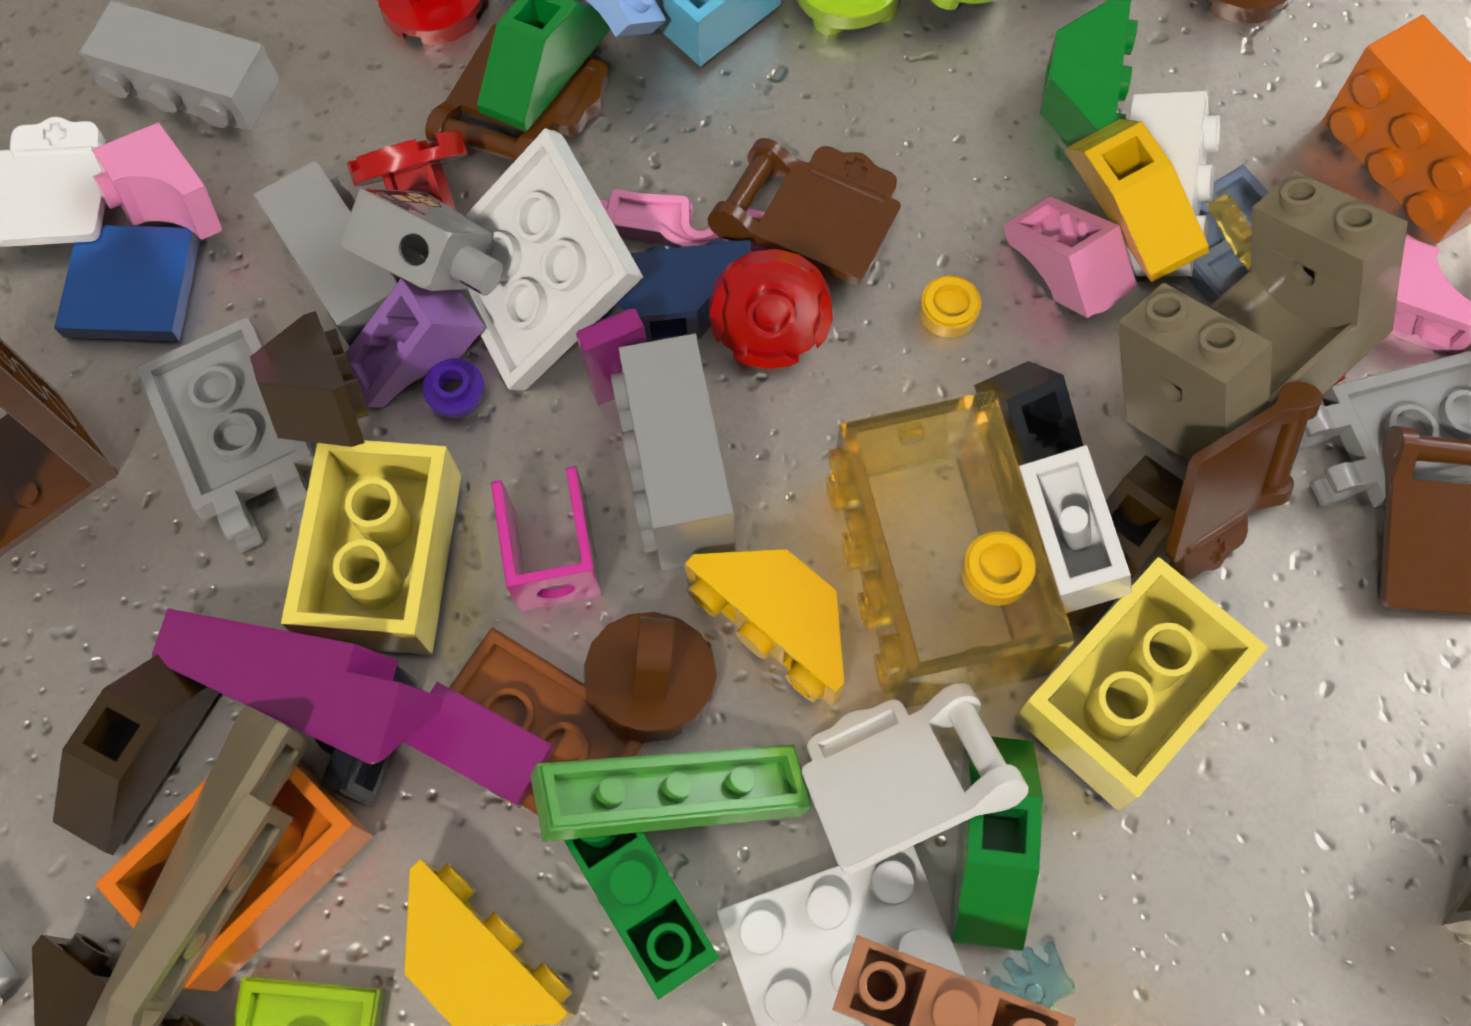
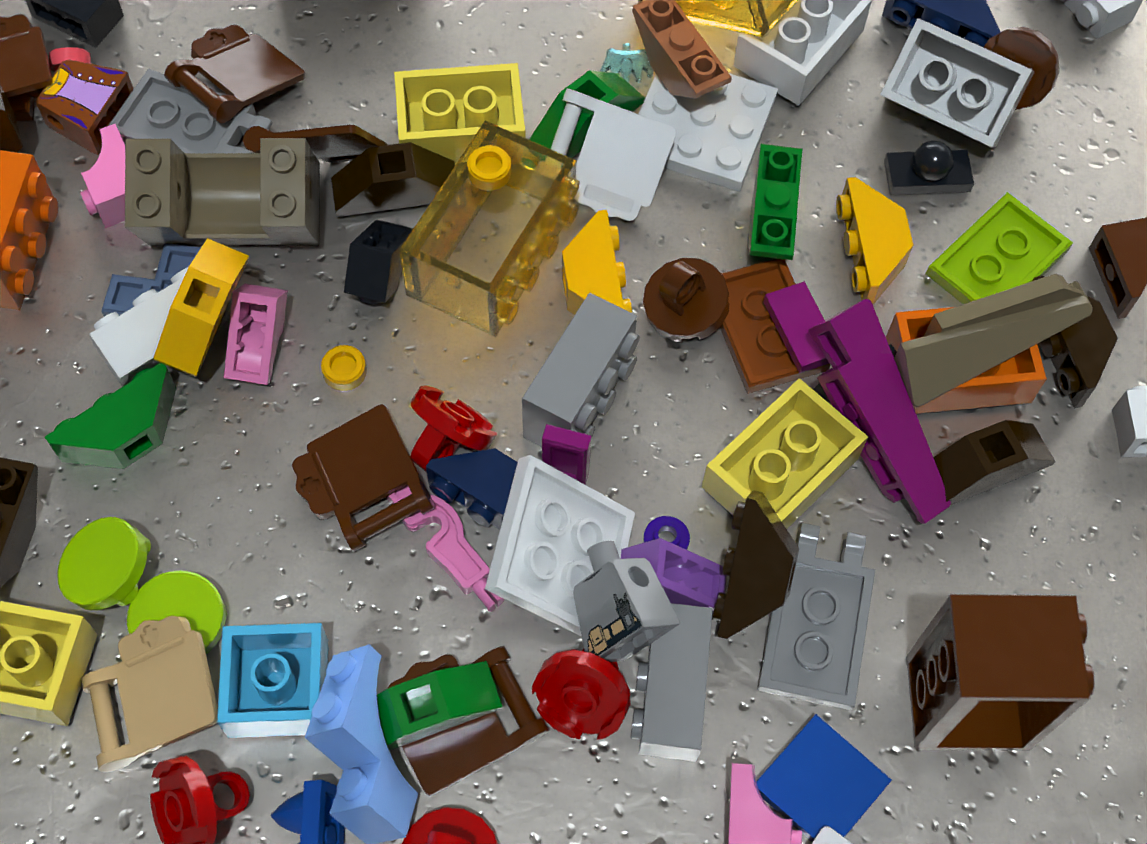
camera: 145 degrees left, 5 degrees down
dark pink piece [491,466,603,612] -> none
bright green tile [530,744,812,842] -> none
white slope [1019,445,1132,613] -> none
clear yellow tile [1207,193,1252,271] -> none

